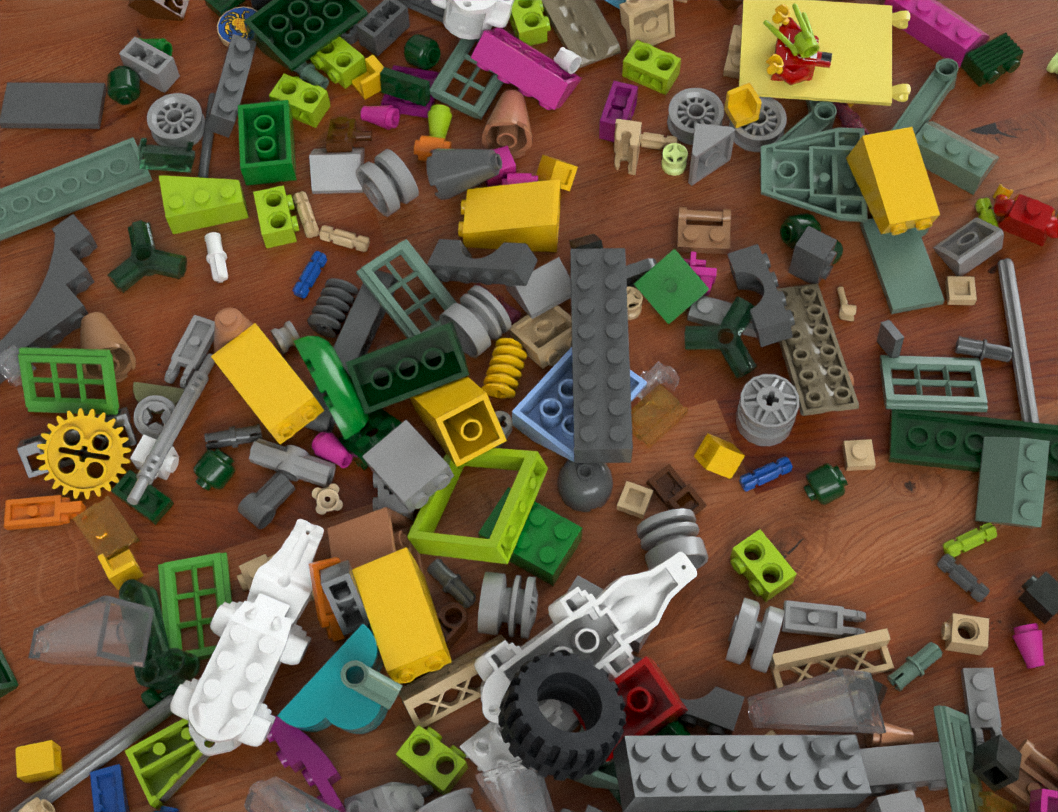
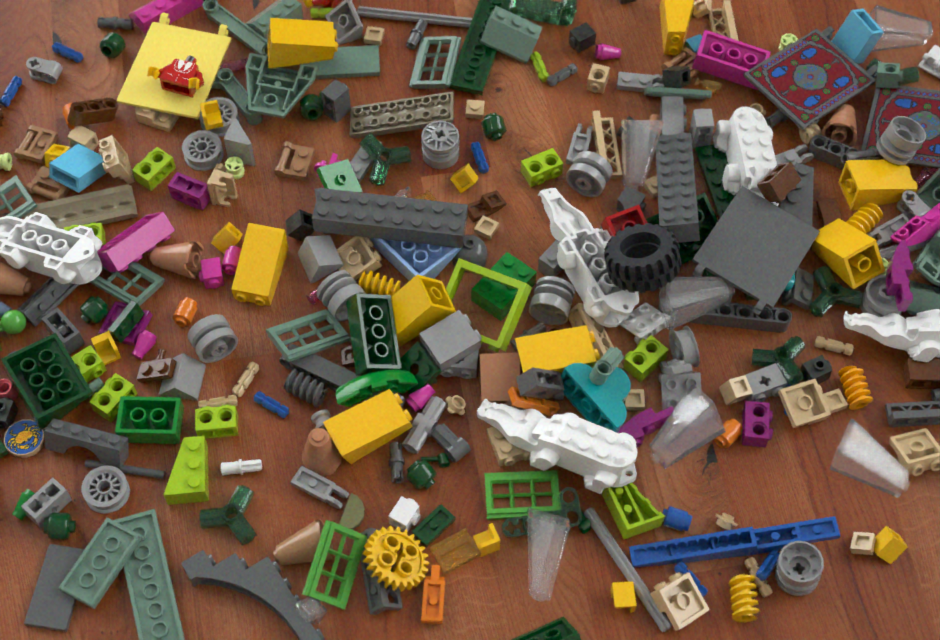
camera: 85 degrees left, 5 degrees down
light grey axle [127,354,215,505] -> none
light grey gear [134,395,175,439] -> none
clear green hinge [138,137,195,173] -> none
dark grey cone [426,148,502,200] -> none
lime cone [427,104,452,138] -> none
dark grey arch [427,239,538,287] -> none
white hose [554,47,582,74] -> none
light grey wheel [636,508,709,570] -> none
dark grey arch [727,244,795,347] -> none
lime plant [763,3,820,58] -> none
tan hand [837,287,856,321] -> none
dark grey tile [877,320,904,358] -> none
sand green axle [887,642,943,692] -> none
none -> sand green tile [58,517,142,609]
none -> dark green hand [421,453,450,468]
none -> tan plate [624,389,645,411]

